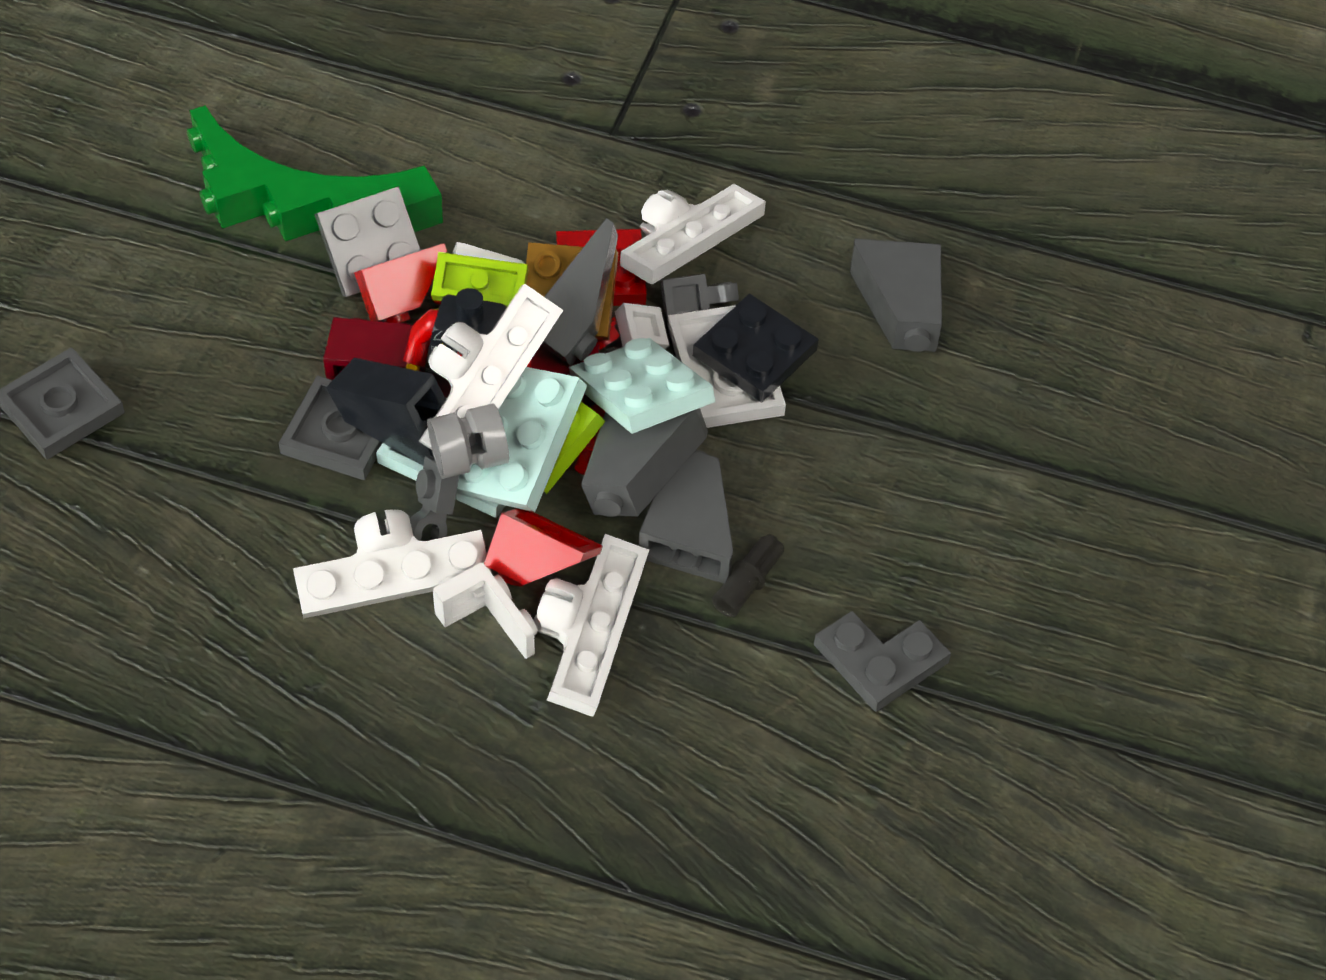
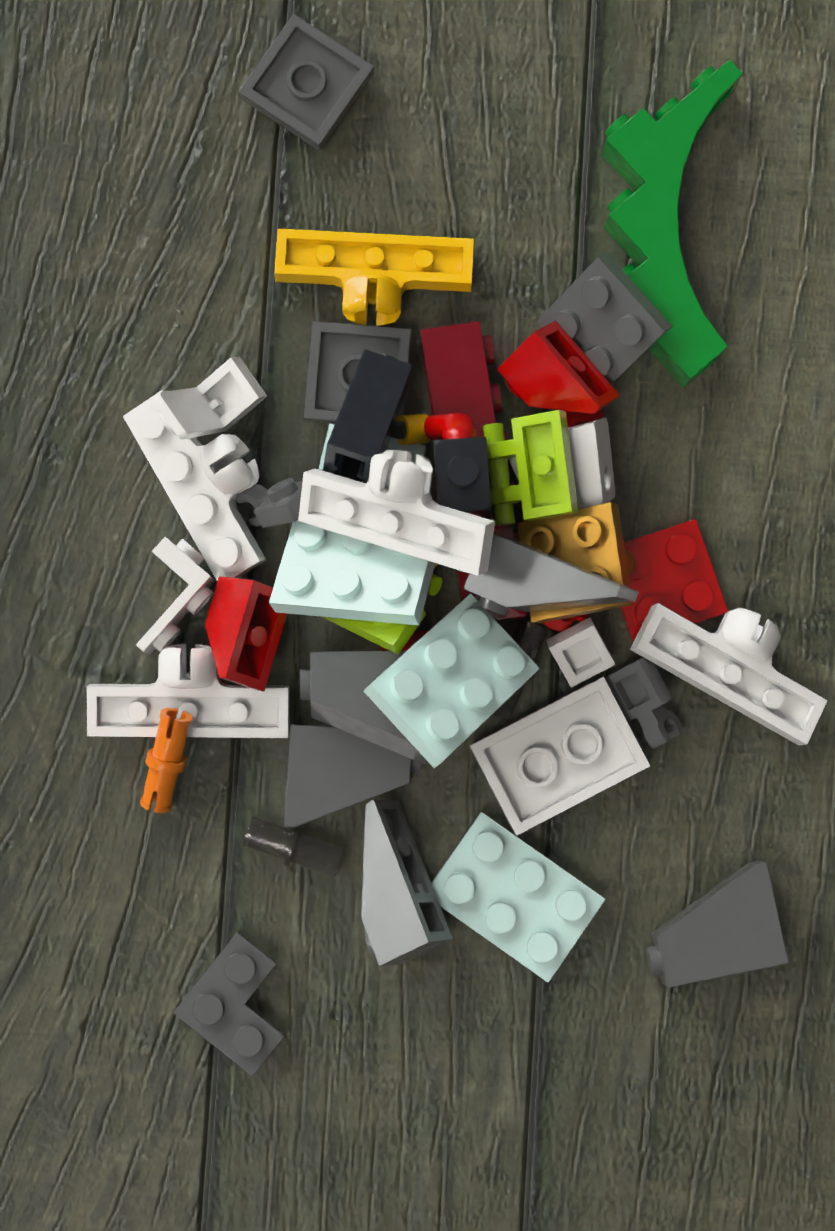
camera: 75 degrees right, 30 degrees up
light grey wheel [427,403,509,479] -> none
black plate [692,293,819,403] -> none
none -> orange pin [140,708,193,813]
none -> white bracket [153,356,267,440]
none -> yellow plate [274,229,474,327]
none -> slope [361,799,453,966]
none -> light aqua plate [431,812,605,982]

